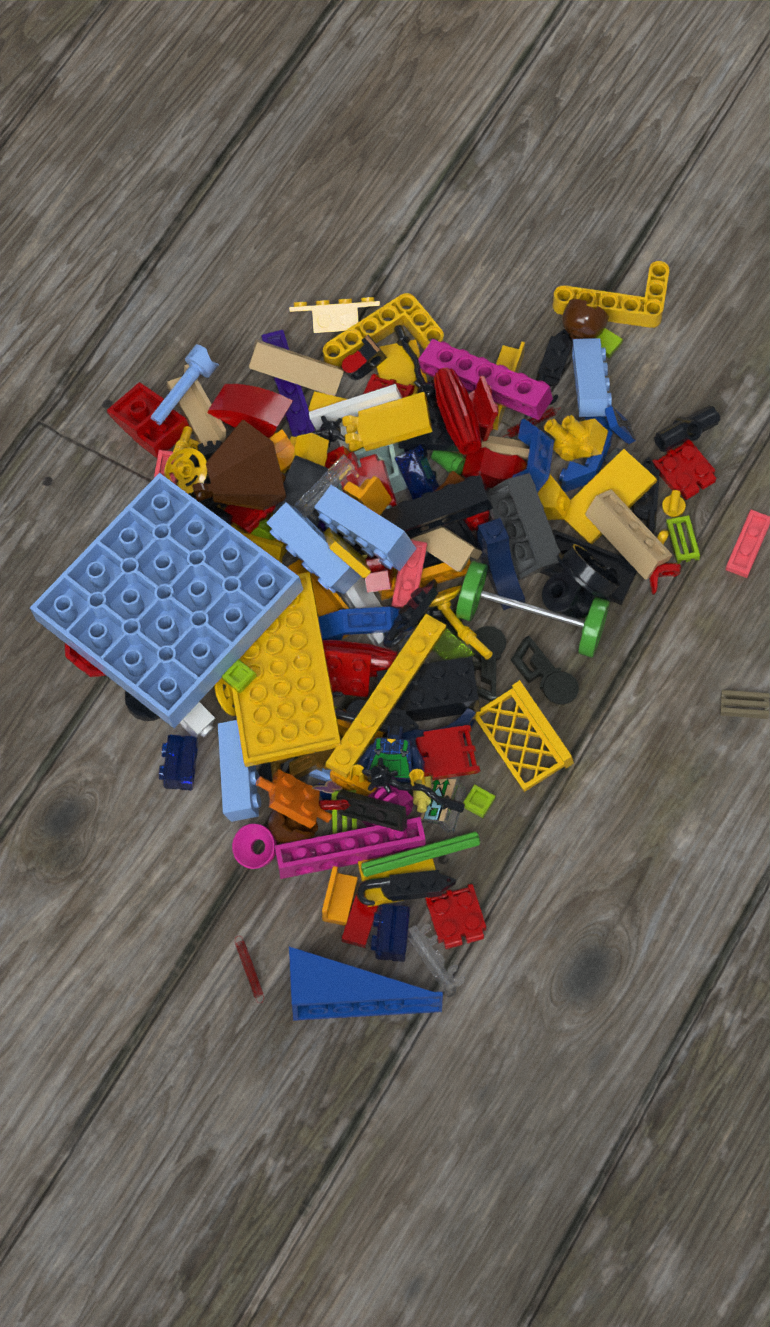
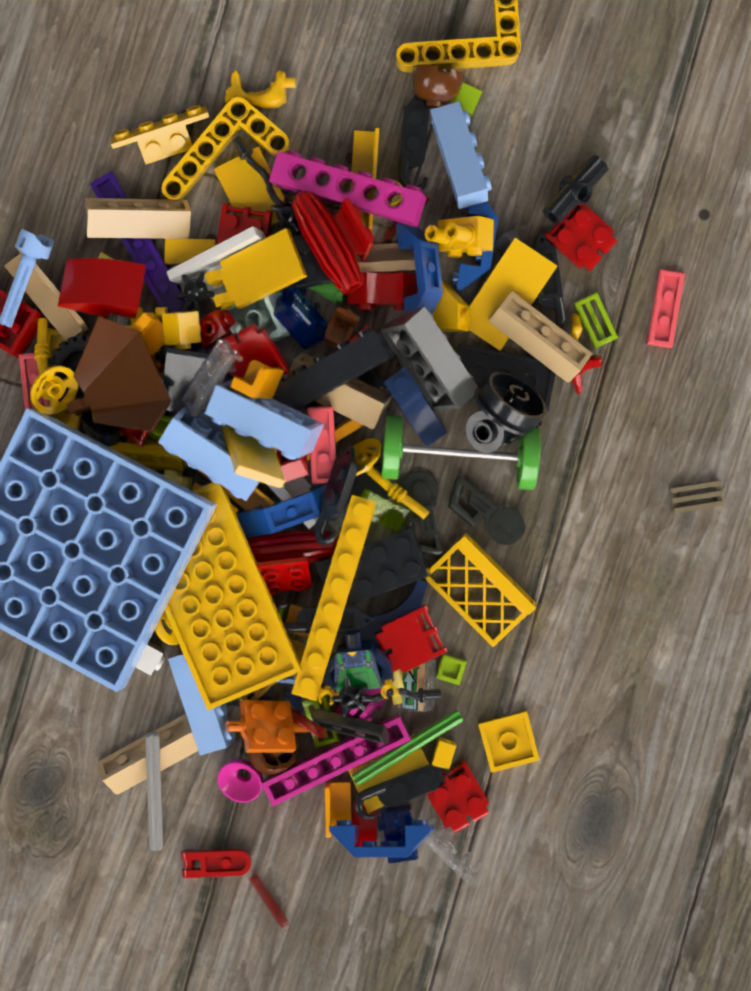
camera: 15 degrees left, 25 degrees up
clear blue brick [159,735,198,791] -> none
lime tile [222,659,257,693] -> none
blue piece [289,947,443,1021] -> none
medium lavender sticker [312,781,343,793] -> none
black leg [342,335,387,380] -> none
blue tile [605,406,636,444] -> none
yellow plate [662,490,686,517] -> none
none -> tan panel [97,714,198,795]
none -> light grey axle [145,732,163,851]
none -> red plate [181,848,252,878]
none -> yellow animal [225,70,296,109]
none -> blue slope [329,820,434,858]
none -> yellow piece [431,737,456,770]
none -> yellow tile [478,710,540,773]

